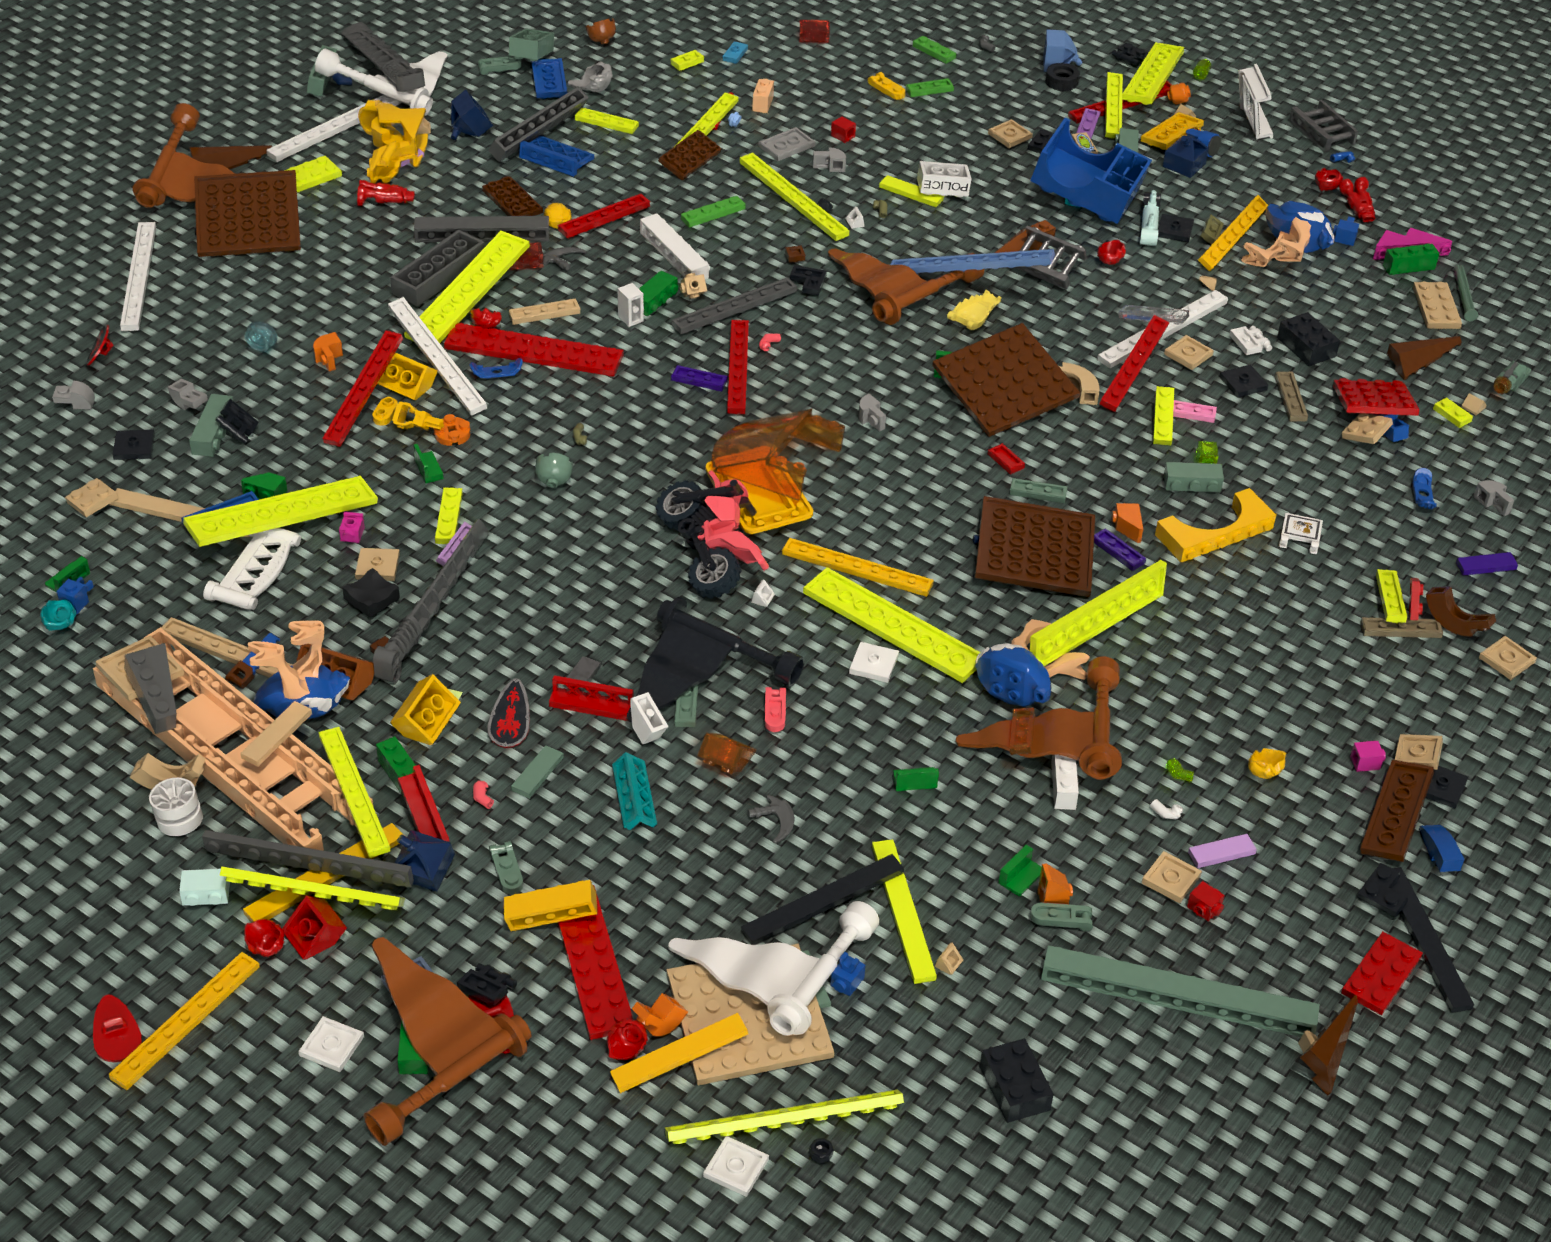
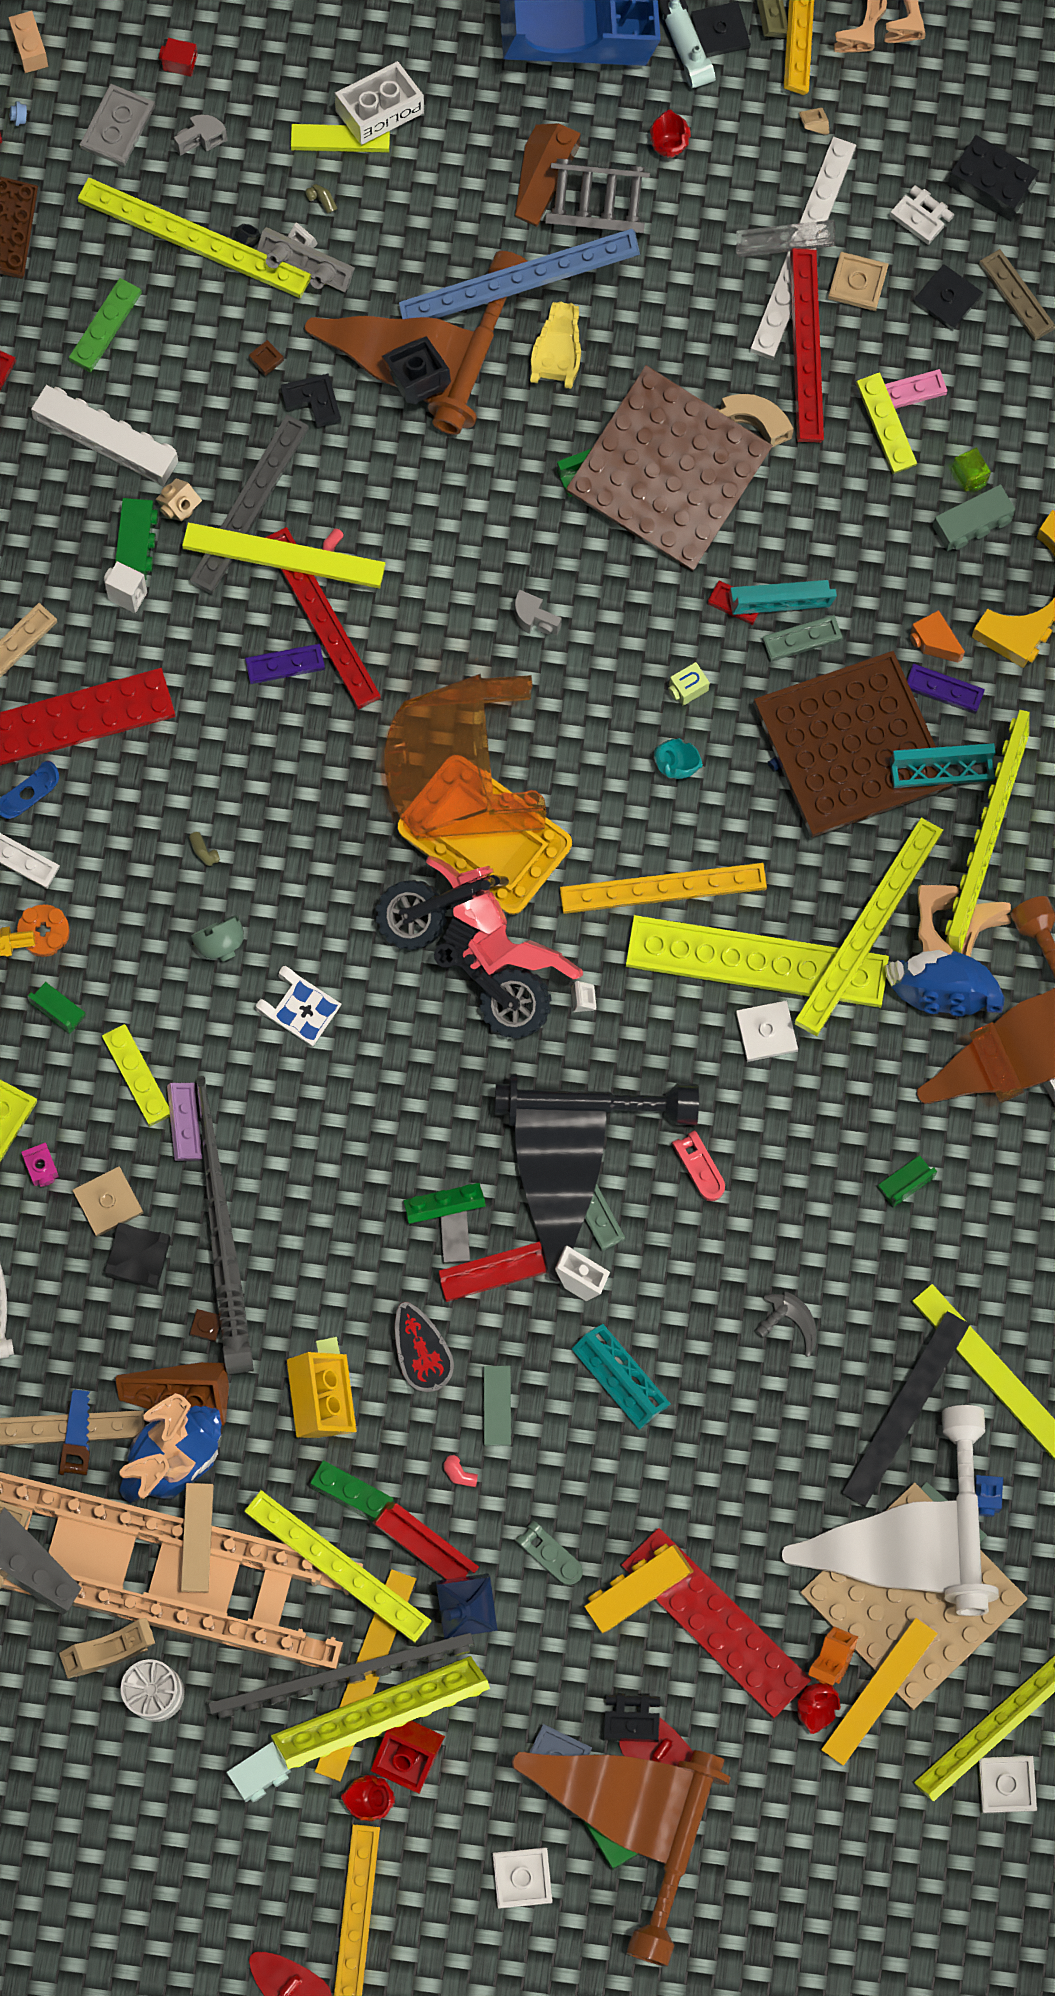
camera: 30 degrees left, 30 degrees up
clear orange slope [697,732,757,774] -> none
none -> neon yellow tile [182,522,386,589]
none -> white flag [255,966,342,1047]
none -> light grey plate [257,227,355,292]
none -> black slope [381,336,451,404]
none -> green plate [403,1183,486,1224]
none -> teal hair [654,738,703,779]
none -> yellowish green brick [668,662,710,706]
none -> teal fence [729,580,837,615]
none -> neon yellow plate [795,818,943,1036]
none -> teal fence [889,743,995,788]

